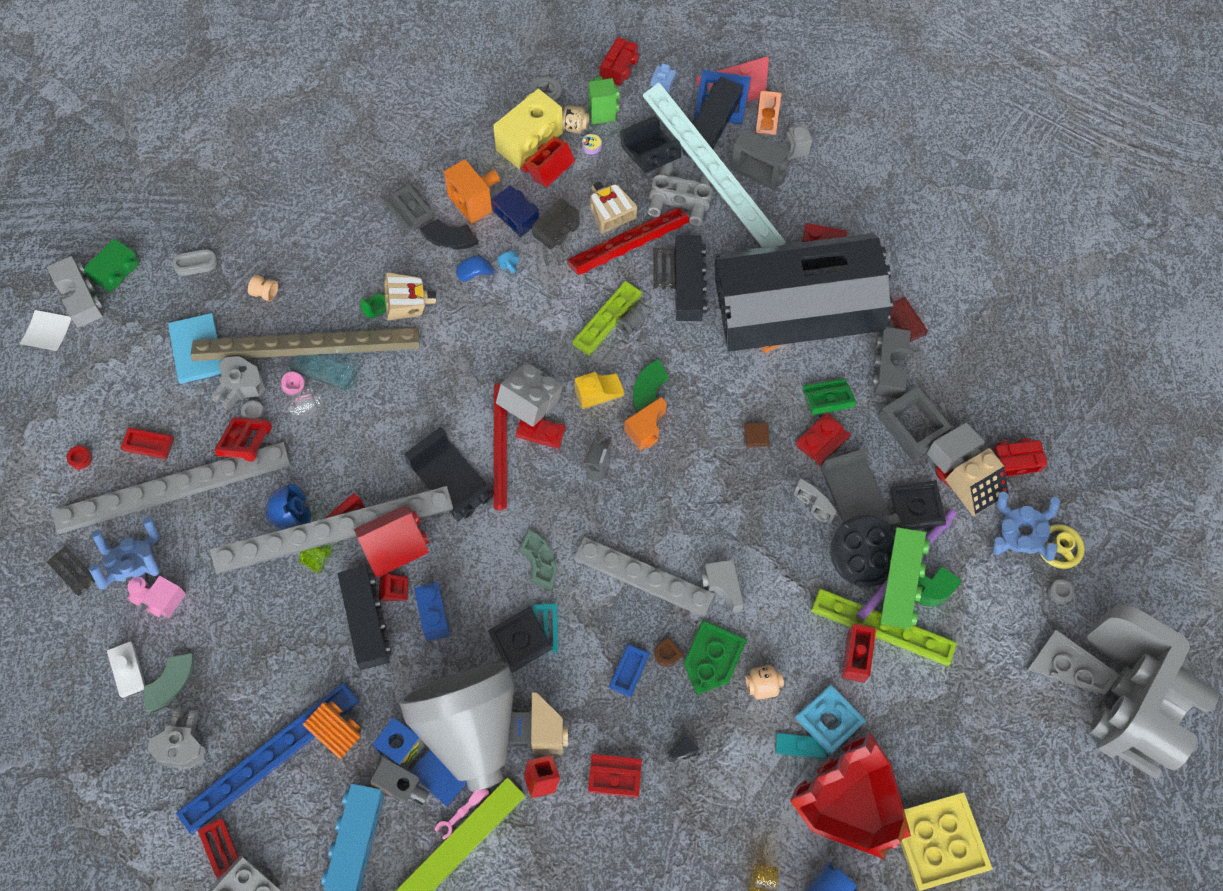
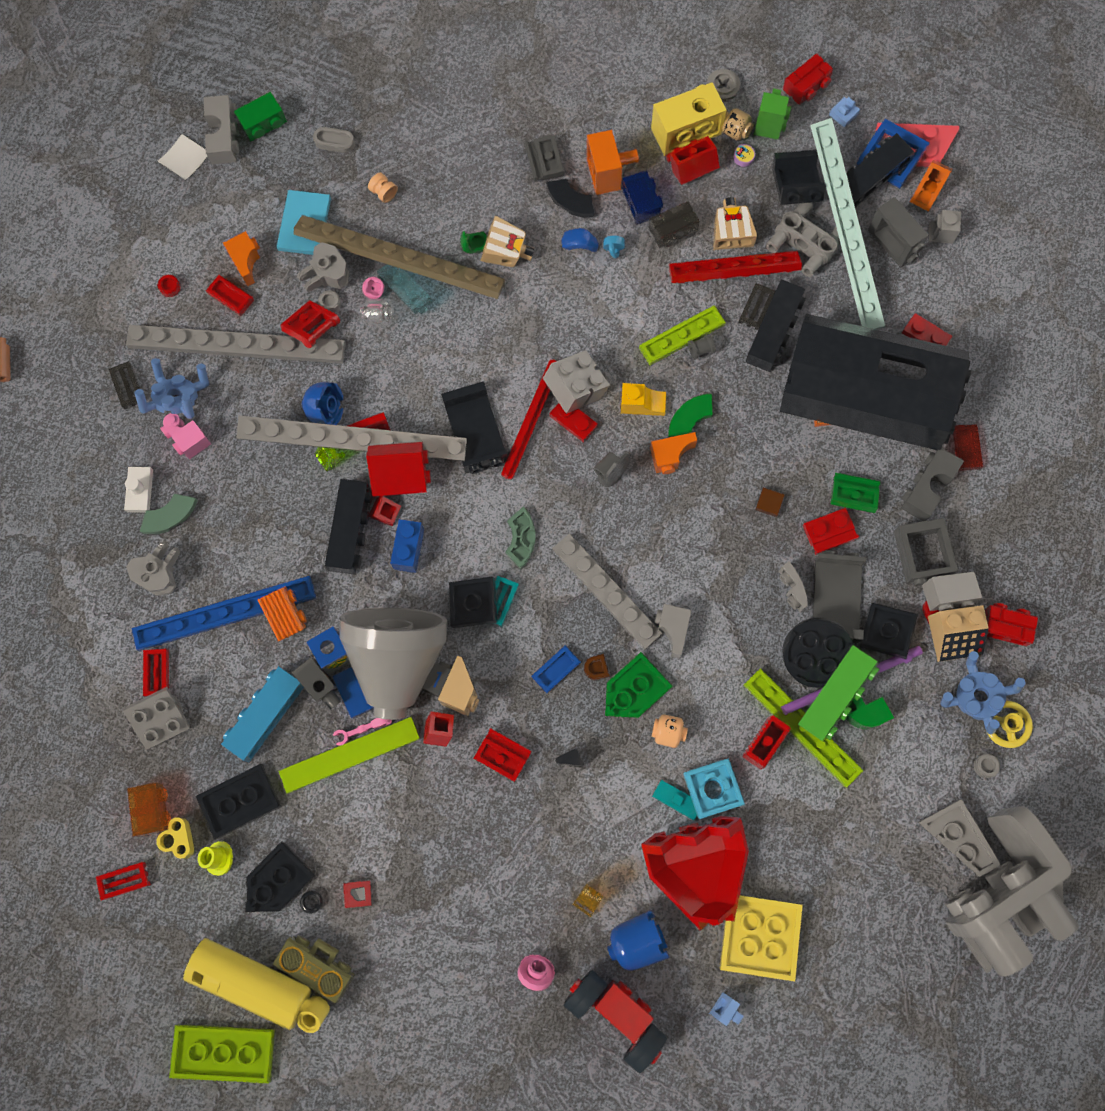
camera: 30 degrees right, 10 degrees up
none -> orange arch [223,231,260,287]

